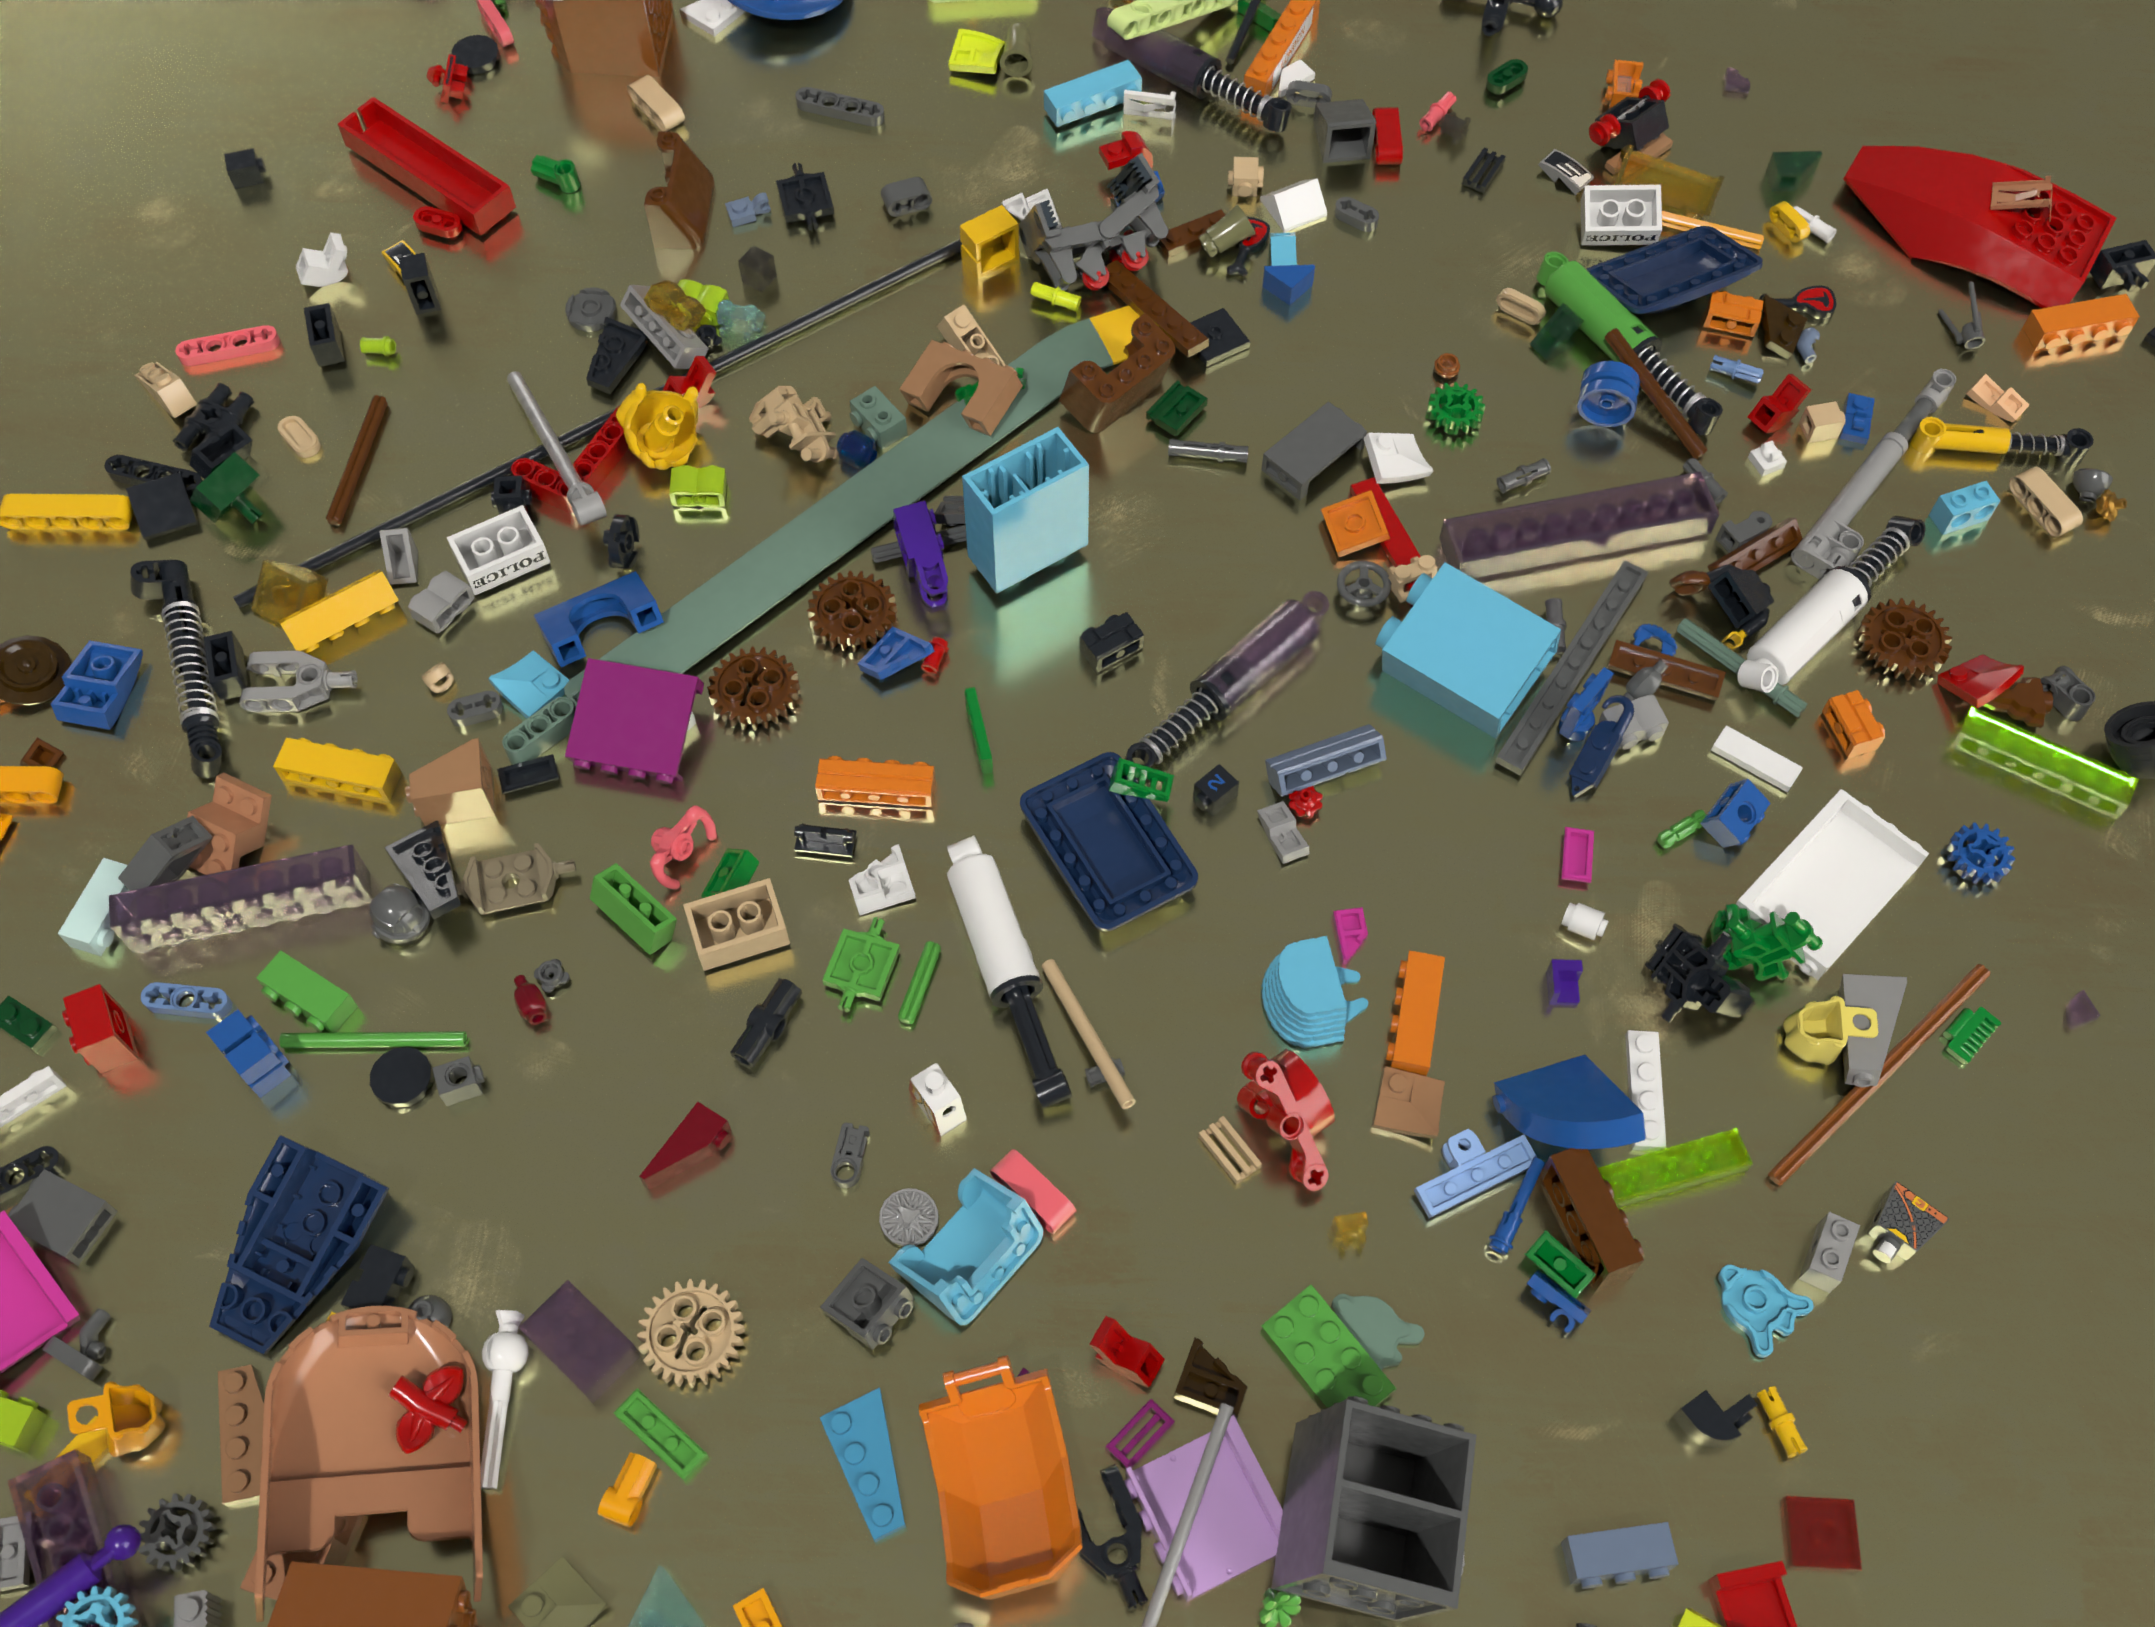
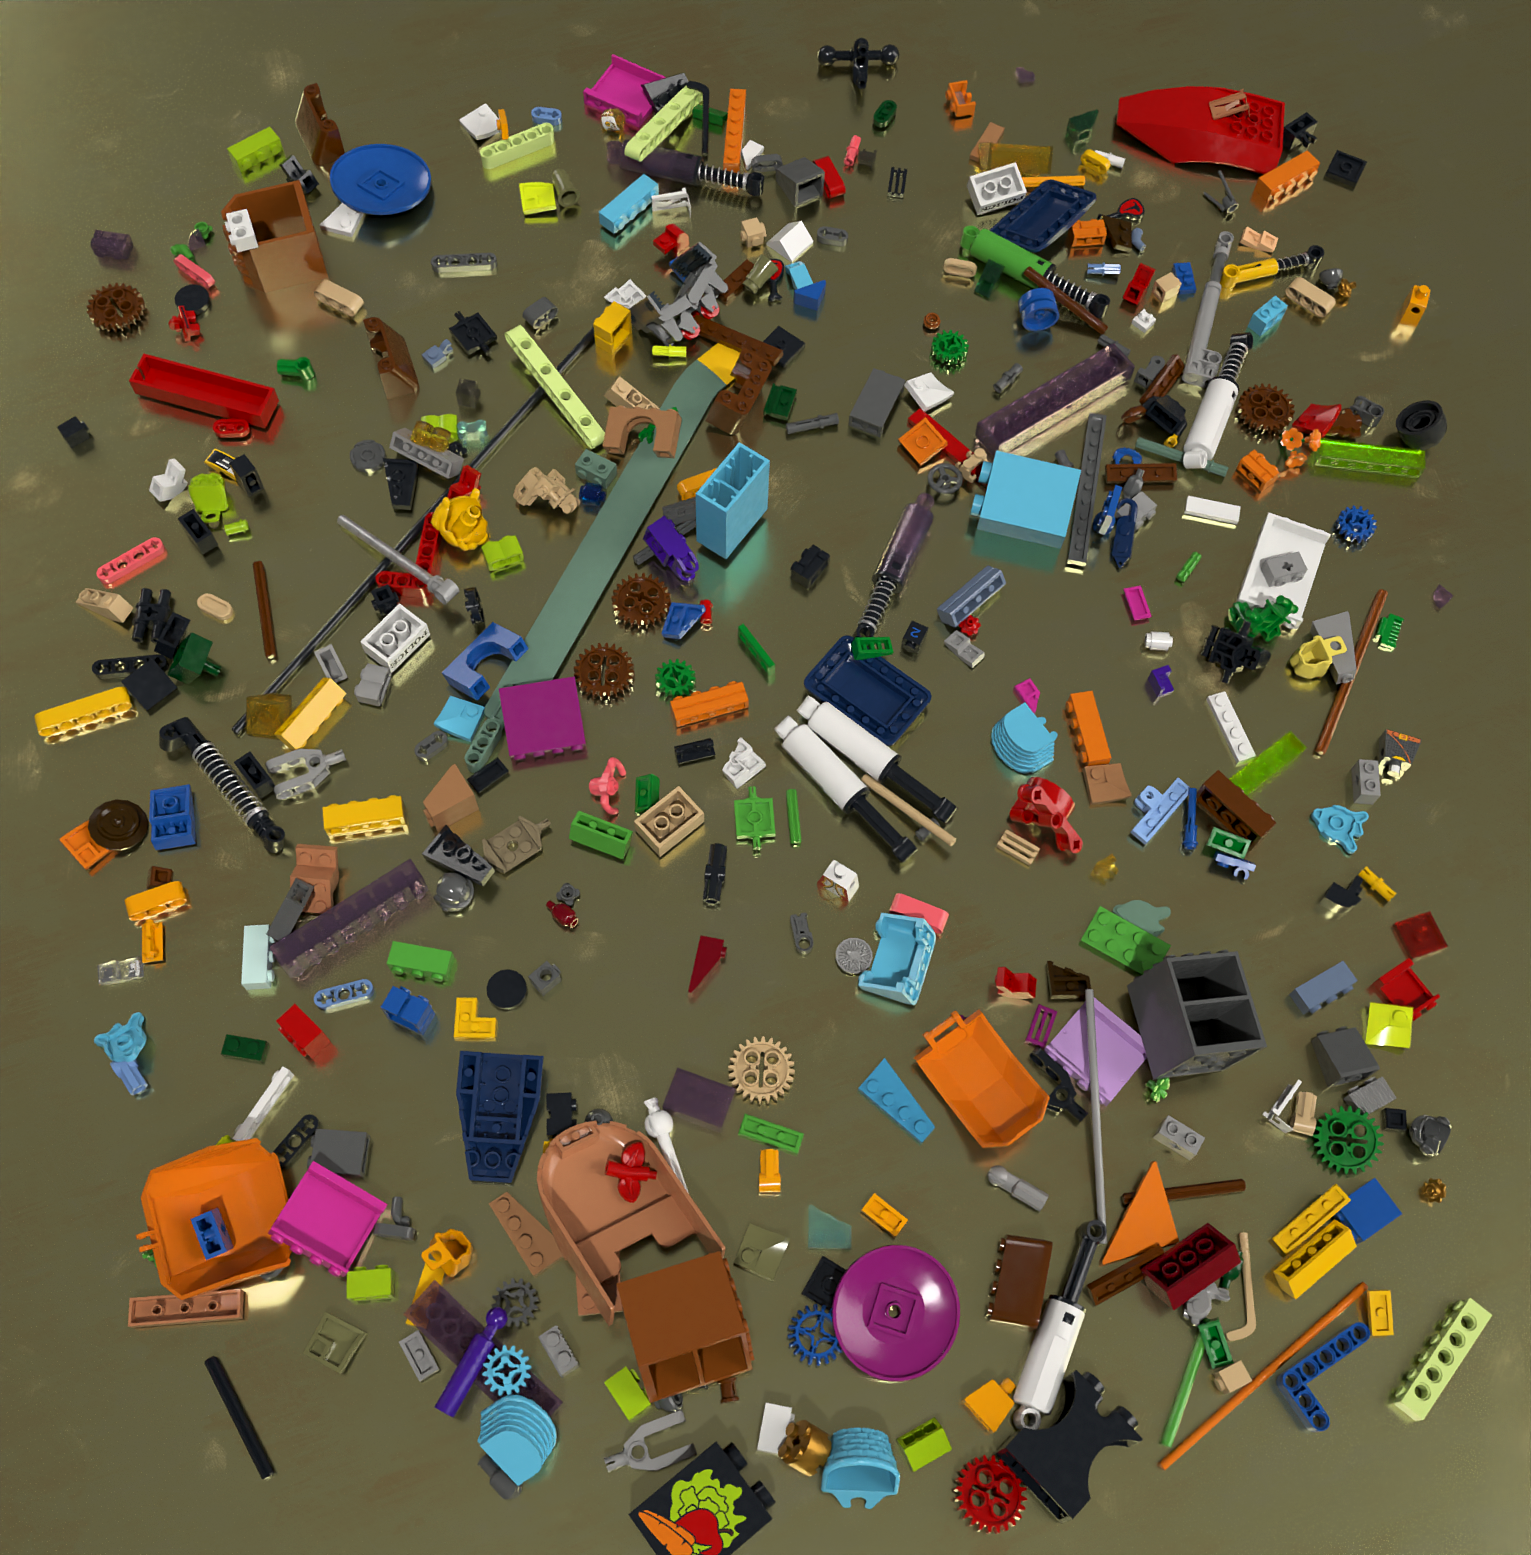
camera: 25 degrees left, 5 degrees up
bright green piece [279,1031,467,1048] -> none
tan tile [421,662,454,693] -> none
dark grey plate [820,1258,915,1350] -> none
blue brick [1493,1054,1646,1149] -> none
slope [1538,149,1595,195] -> none
black brick [1589,79,1670,152] -> none
blue brick [1700,779,1771,848] -> none
none -> reddish brown gear [87,283,145,333]
none -> lime piece [188,473,228,523]
none -> yellow tile [454,998,497,1039]
none -> yellowish green beam [504,325,605,449]
none -> green gear [655,659,696,699]
none -> white piece [796,695,958,824]
none -> light grey brick [1261,551,1308,587]
none -> orange plant [1279,428,1321,468]

